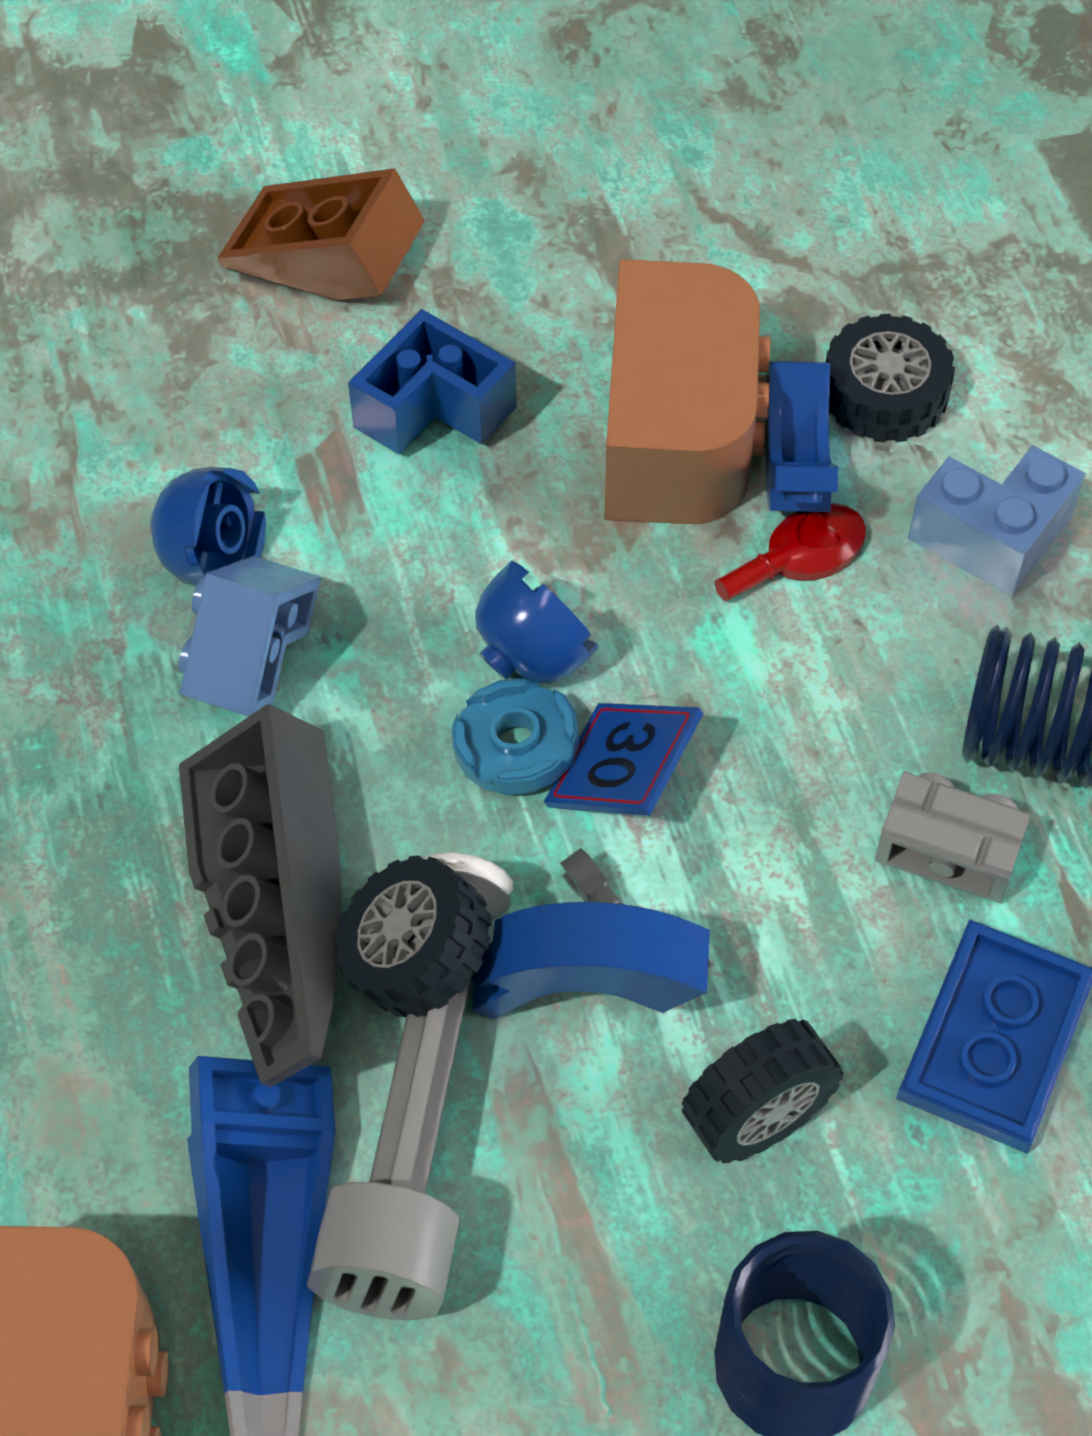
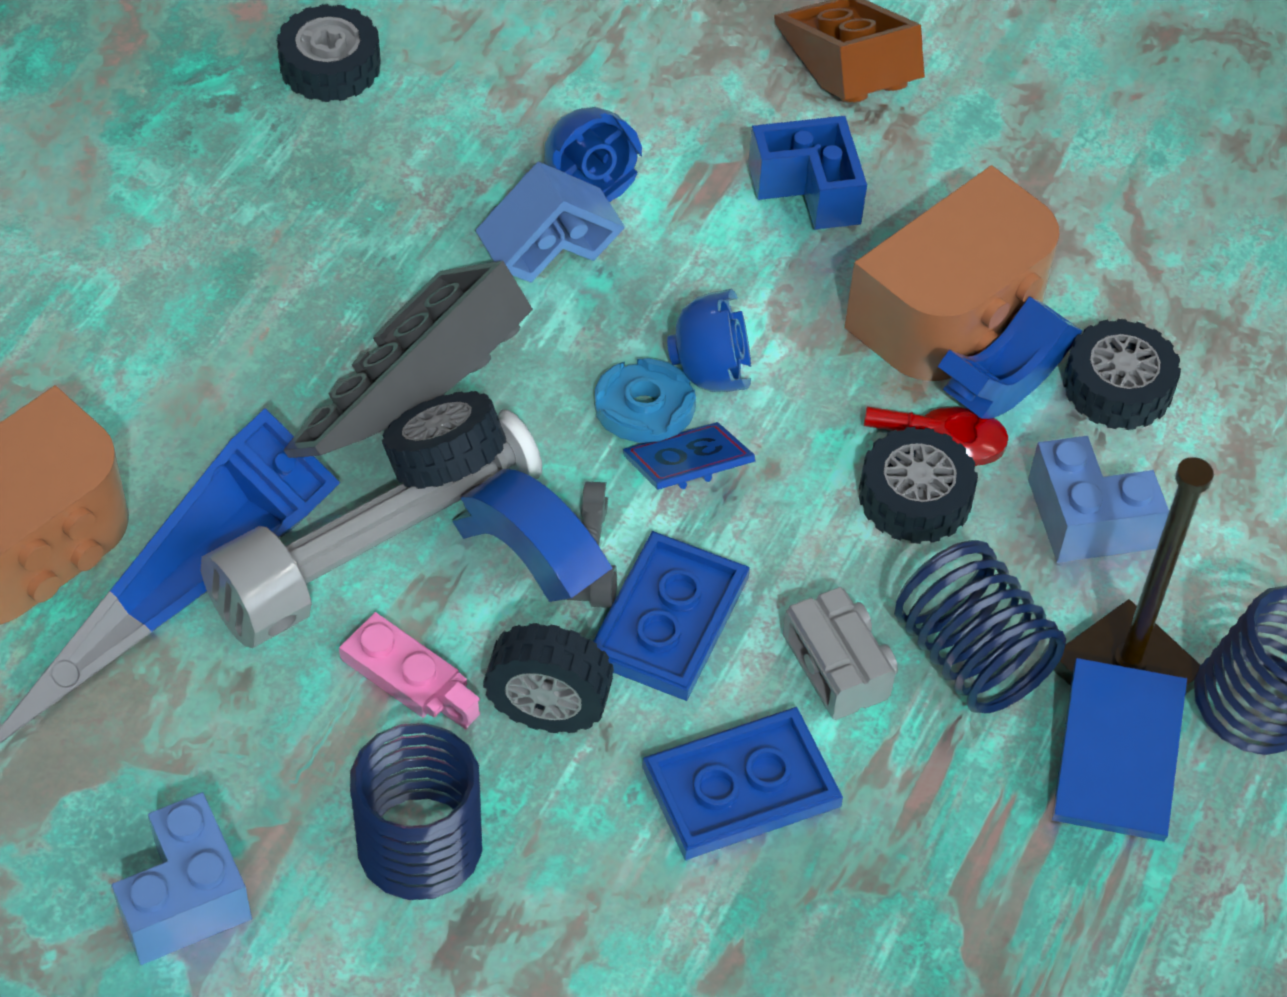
camera: 40 degrees right, 5 degrees down
none -> bright pink hinge [339,612,480,730]
none -> blue tile [593,531,750,701]
none -> black wheel [859,427,978,544]

